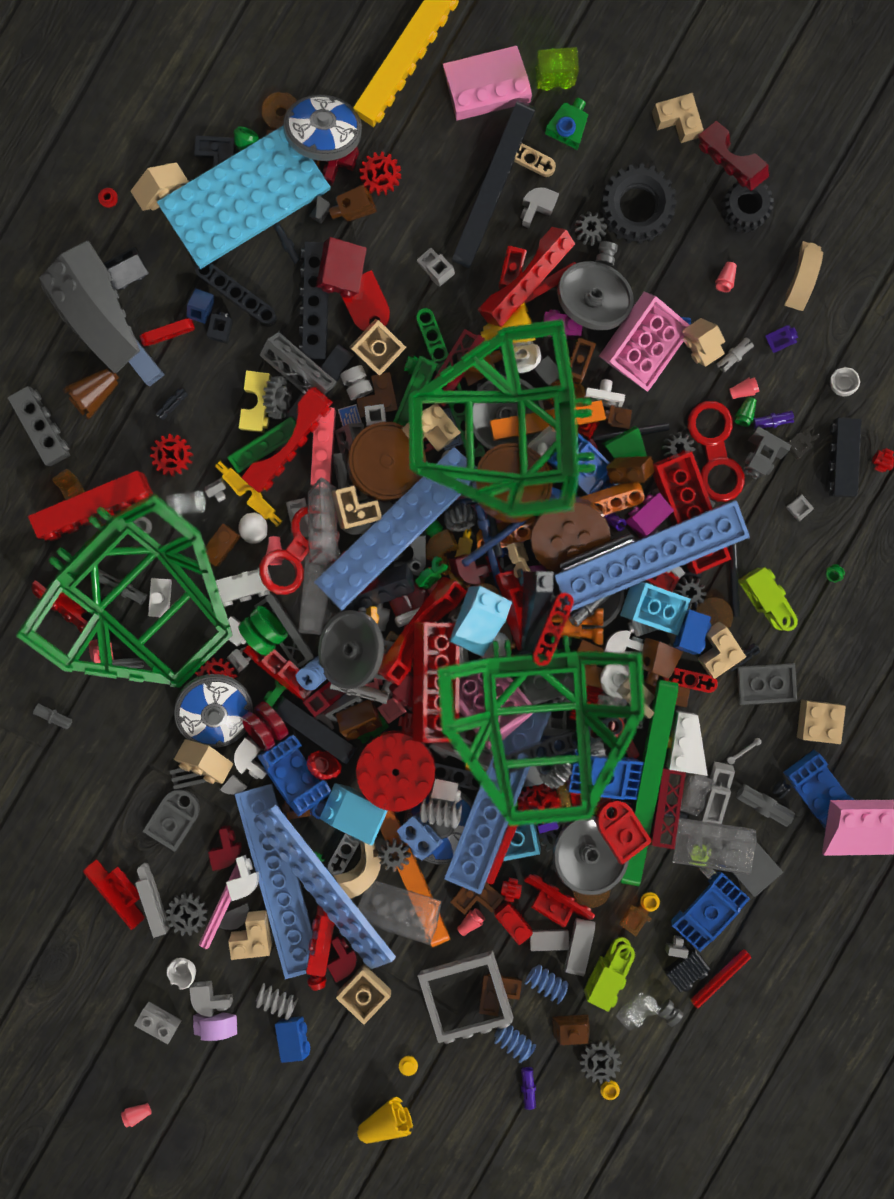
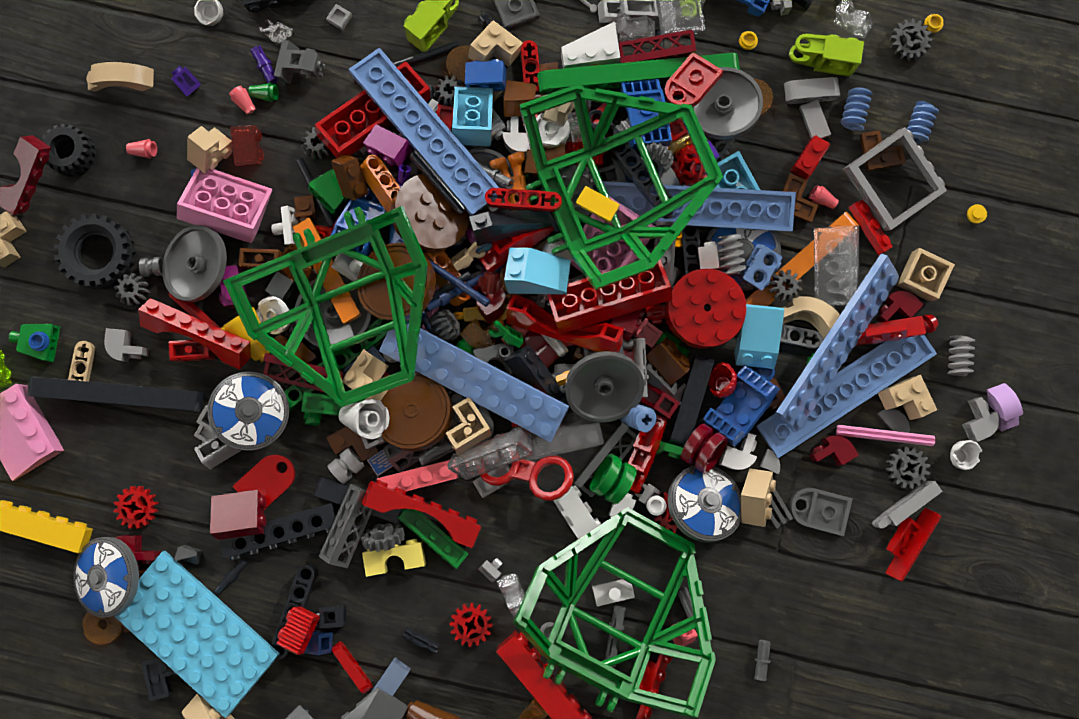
camera: 110 degrees left, 5 degrees down
light grey brick [134,1002,182,1044] -> none
reddish brown brick [205,524,241,567] -> none
yellow piece [215,461,282,527] -> none
white brick [226,855,259,901] -> none
green cone [234,127,259,151] -> none
white hair [238,512,268,544] -> none
coral cone [266,536,284,565] -> none
blue brick [275,1016,310,1063] -> none
reddish brown torso [329,185,377,221] -> none
tan brick [350,319,406,376] -> none
yellow cone [357,1097,413,1144] -> none
red axle [486,824,518,884] -> none
red gear [500,877,522,902] -> none
dark purple pin [521,1067,536,1110] -> none
red bracket [524,874,595,928] -> none
reddish brown torso [552,1015,590,1045] -> none
clear orange bracket [619,905,652,936] -> none
red bar [688,401,745,502] -> none
light grey pin [717,337,754,372] -> none
none -> light grey brick [195,436,241,469]
none -> dish [208,372,289,451]
none -> clear red brick [230,125,264,167]
none -> red brick [277,606,320,655]
none -> white cone [339,399,389,439]
none -> clear red gear [477,272,503,294]
none -> yellow tile [576,186,620,223]
none -> white plate [647,496,666,516]
none -> red plate [848,199,893,255]

